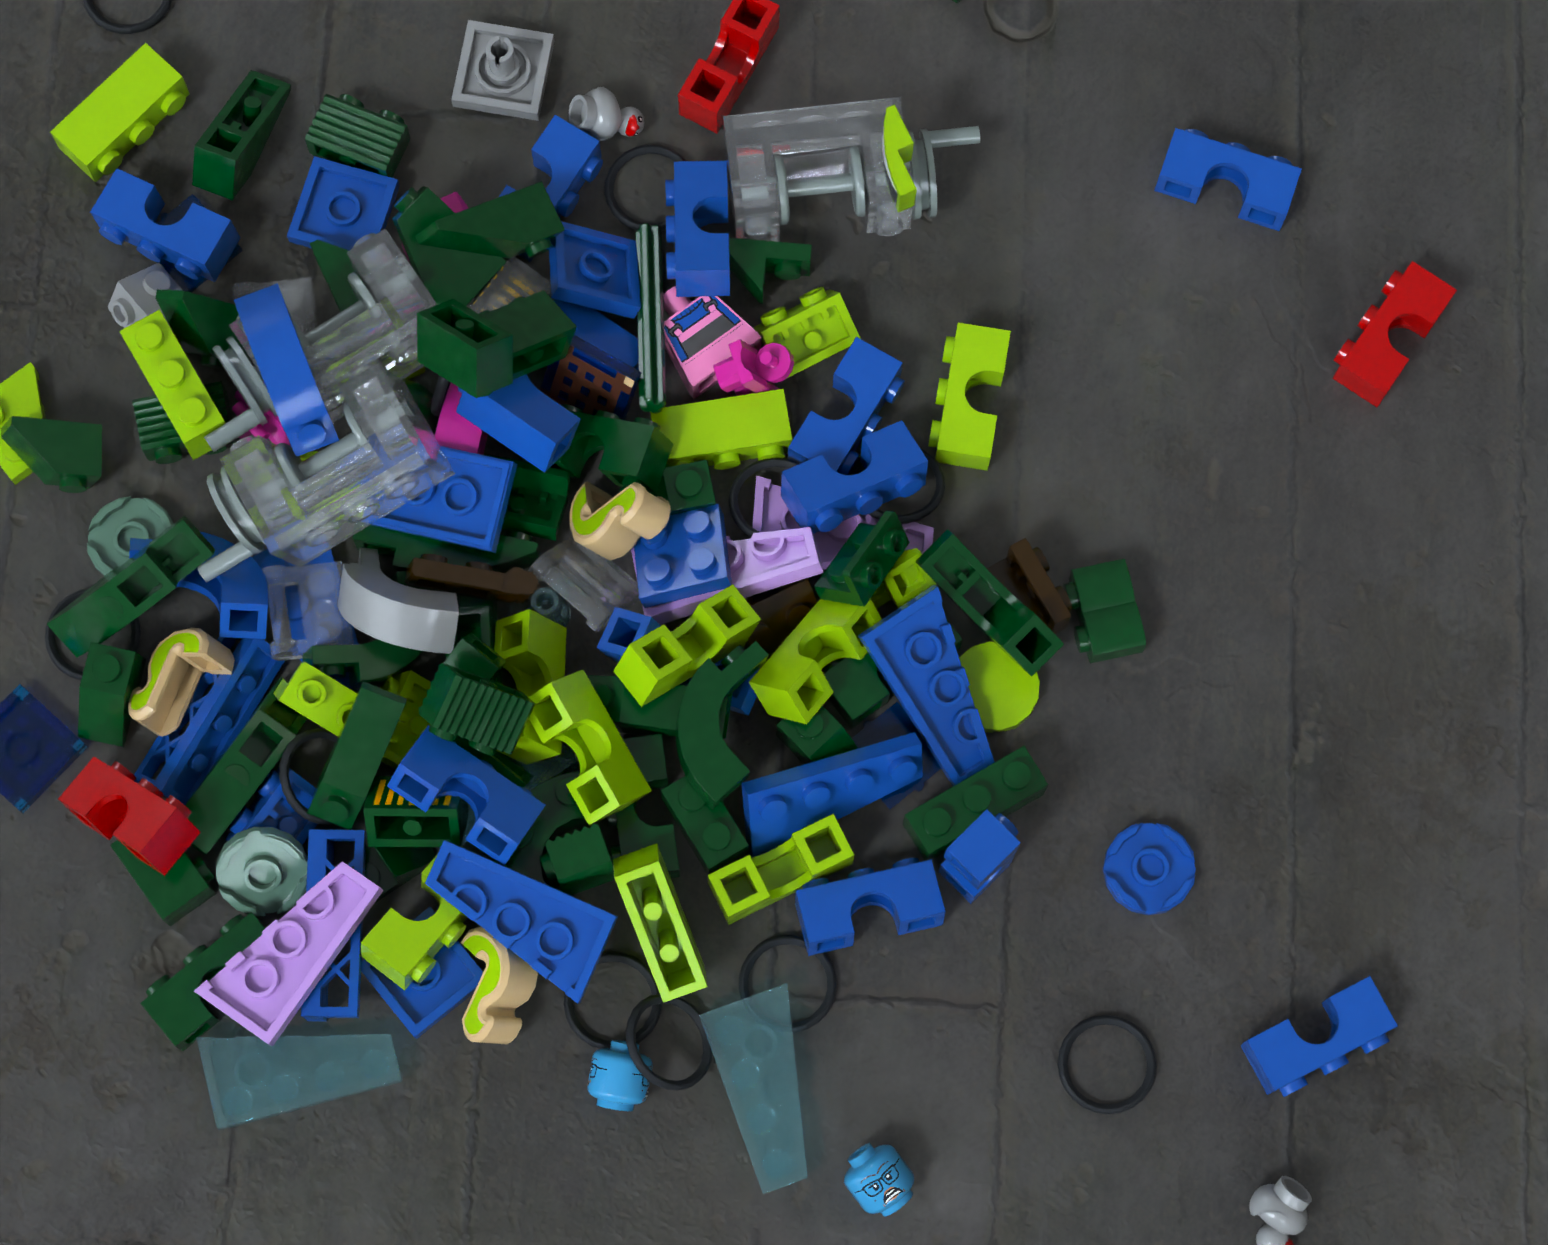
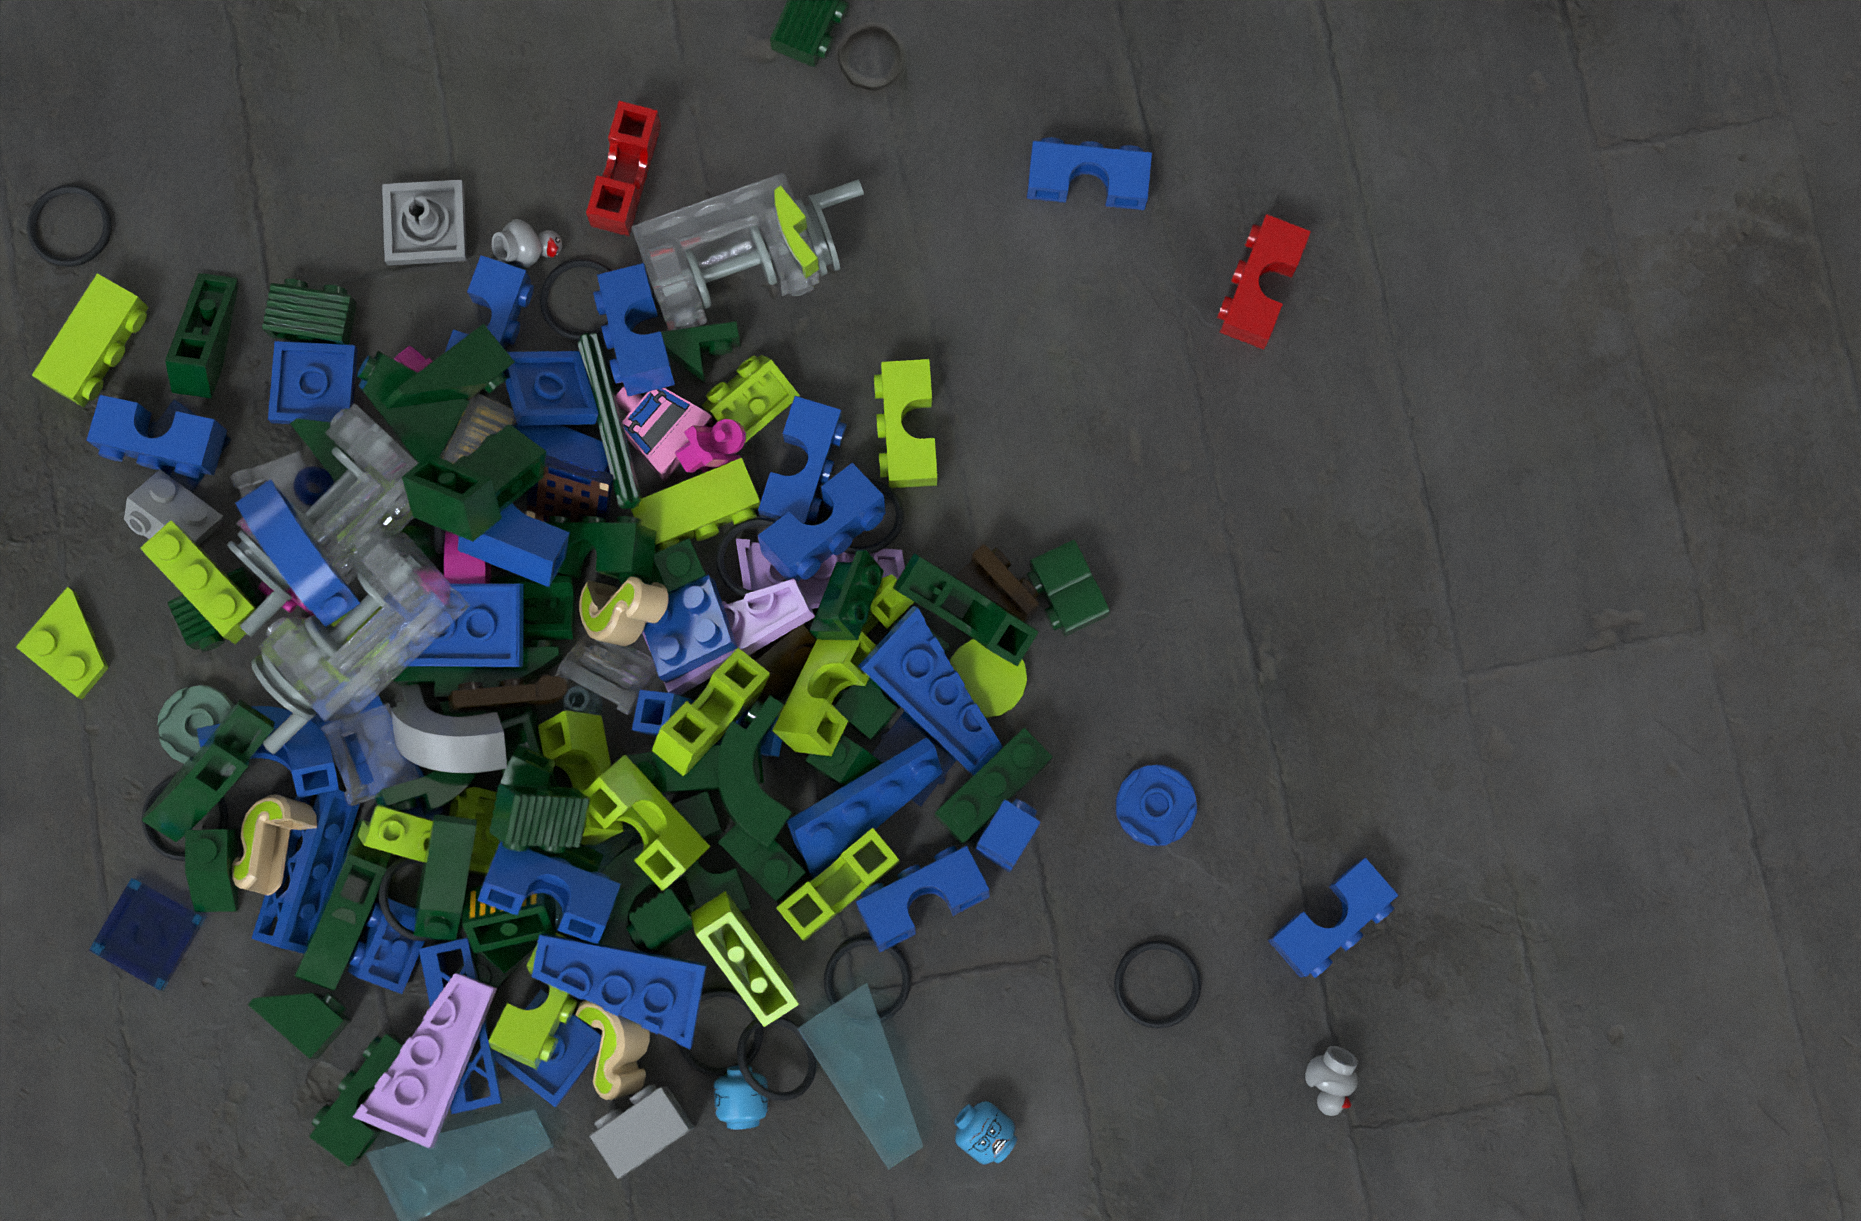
camera: 15 degrees left, 5 degrees up
dark green slope [1,416,102,493] -> none
red arch [58,757,201,876] -> none
dark green slope [155,289,250,369] -> none
sand green tile [216,827,308,916] -> none
none -> clear blue plate [293,466,334,506]
none -> light grey brick [590,1084,695,1179]

